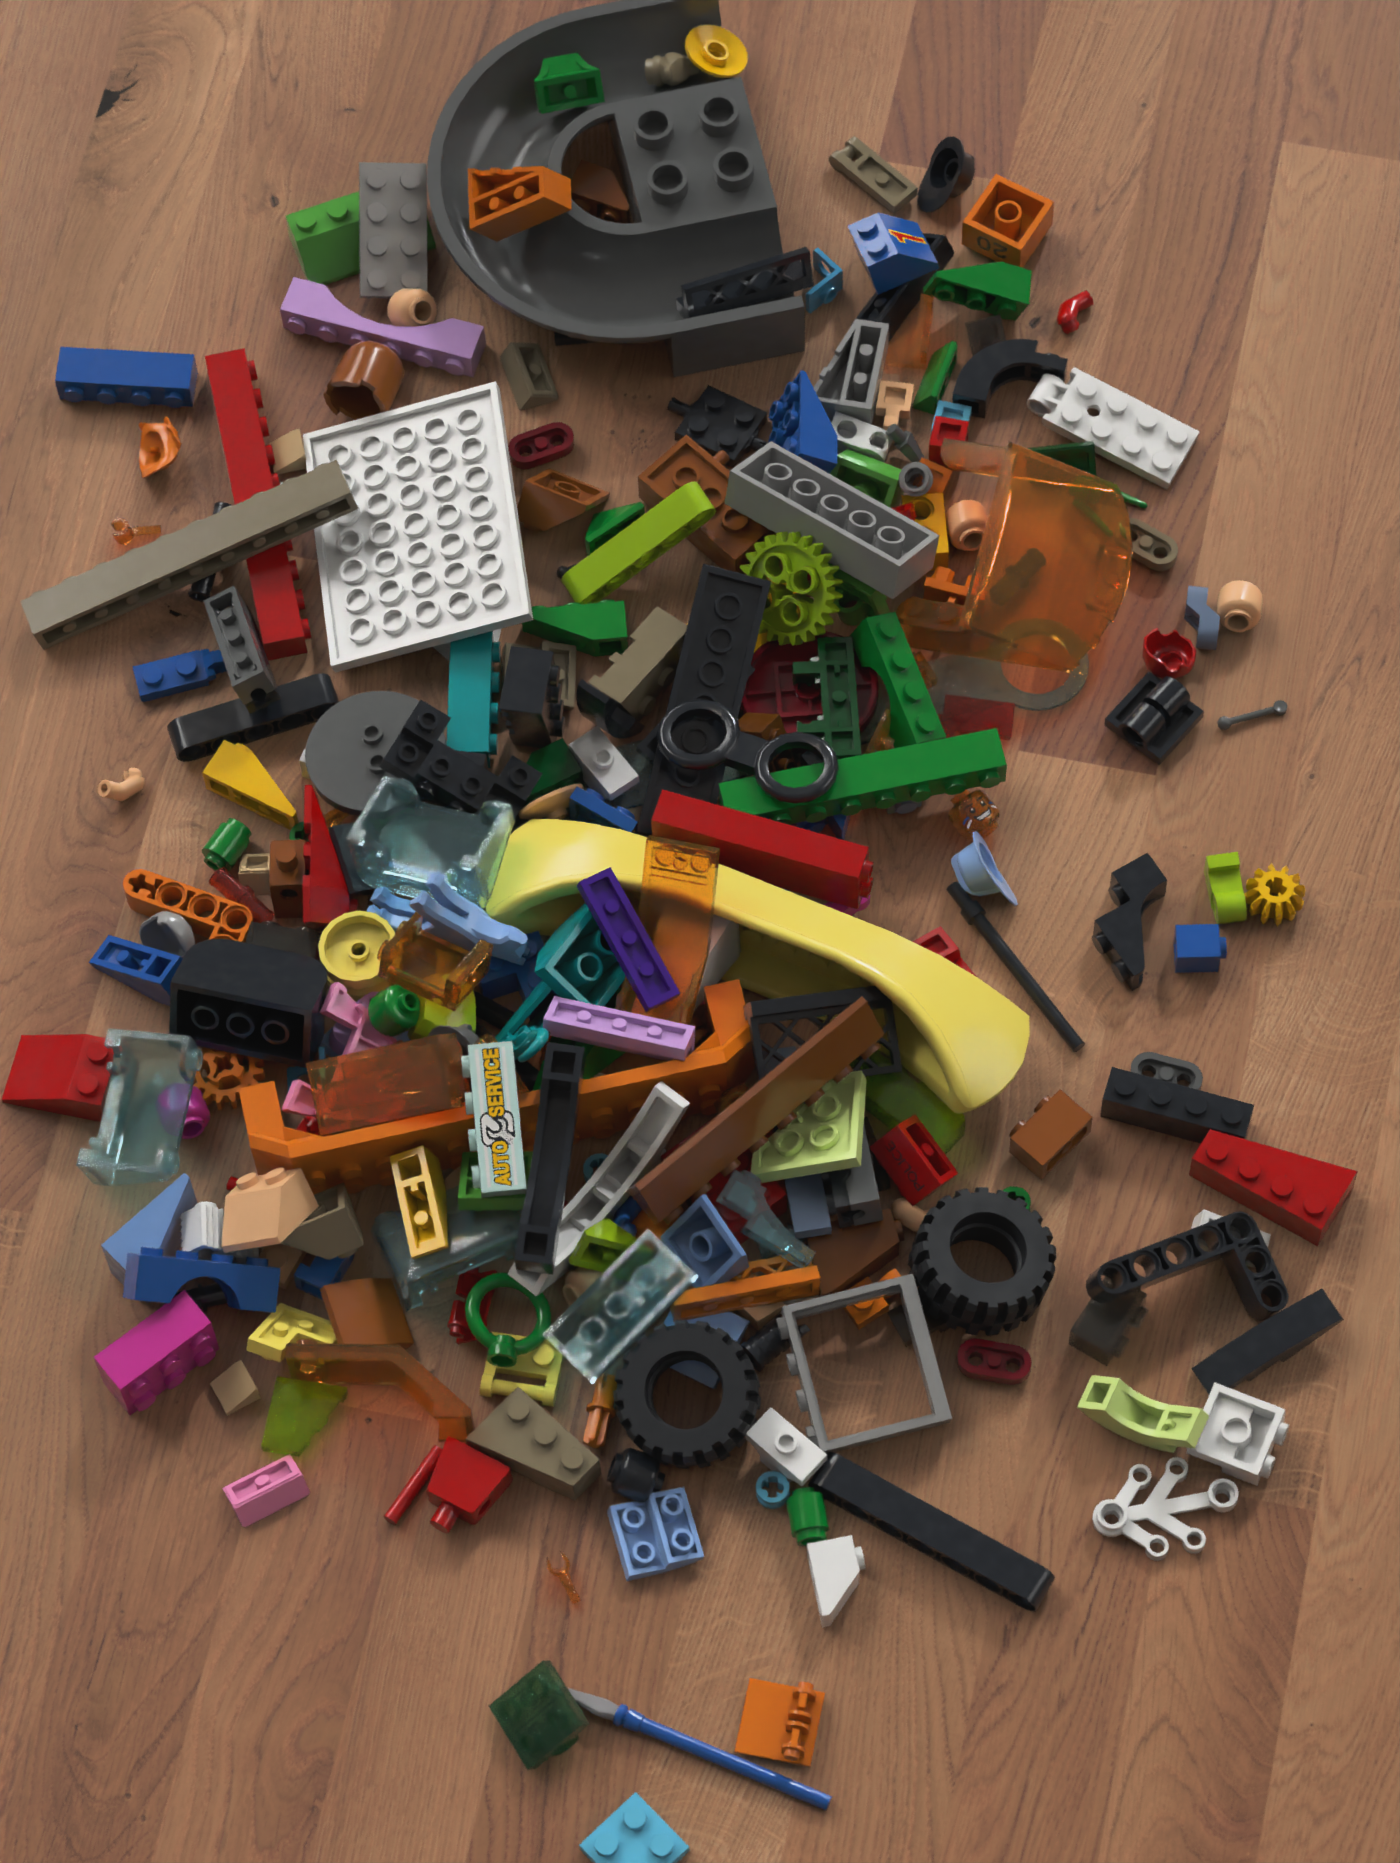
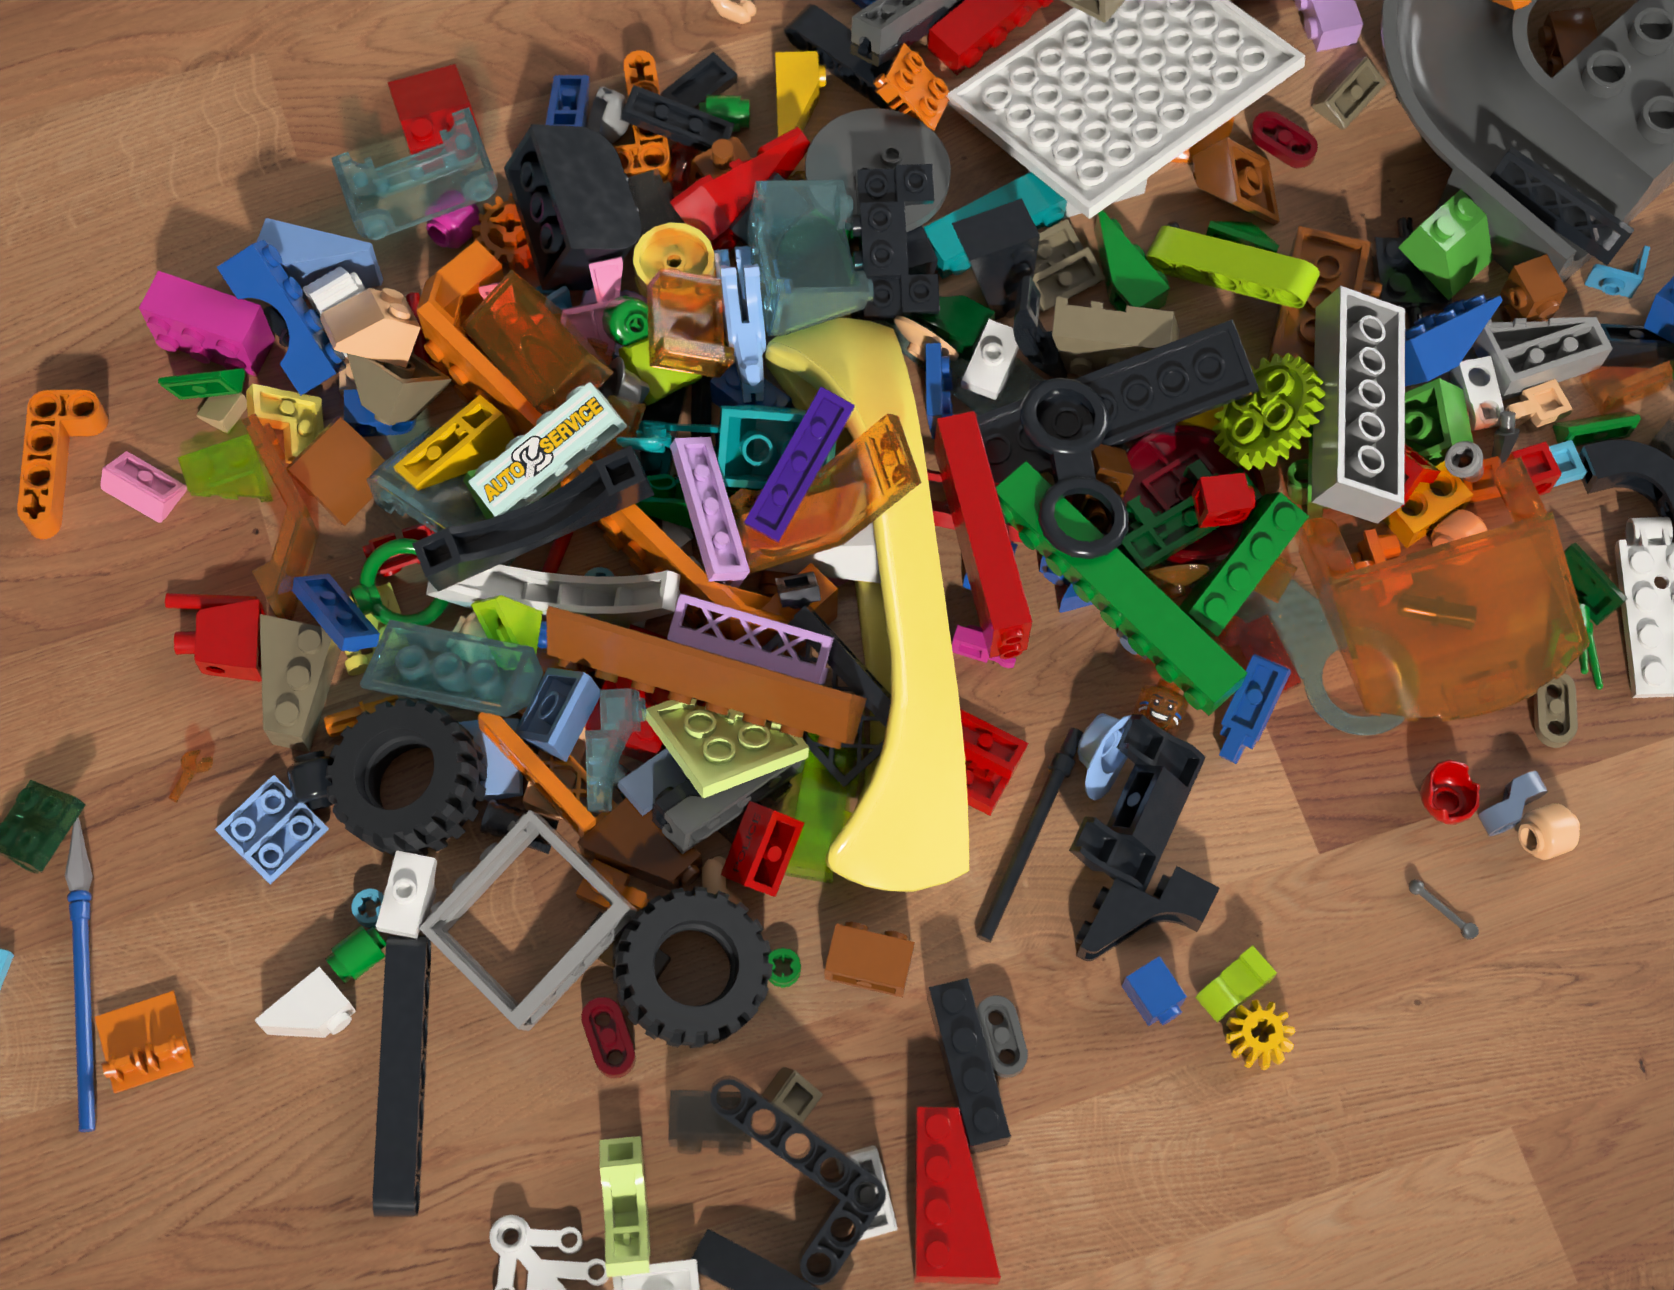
camera: 55 degrees right, 5 degrees up
black plate [1104,672,1204,765] -> none
none -> orange beam [17,390,109,539]
none -> green slope [158,368,246,400]
none -> blue plate [292,574,380,652]
none -> black tile [620,85,735,152]
none -> black tile [661,52,737,110]
none -> lavender fence [667,594,834,684]
none -> dark tan slope [762,1067,823,1123]
none -> black plate [775,571,821,609]
none -> orange hinge [873,43,949,131]
none -> black bracket [1069,714,1206,892]
none -> red brick [1192,472,1255,528]
none -> blue hinge [1219,654,1291,764]
none -> bright green slope [1398,189,1493,300]
none -> dark orange brick [1499,254,1568,322]

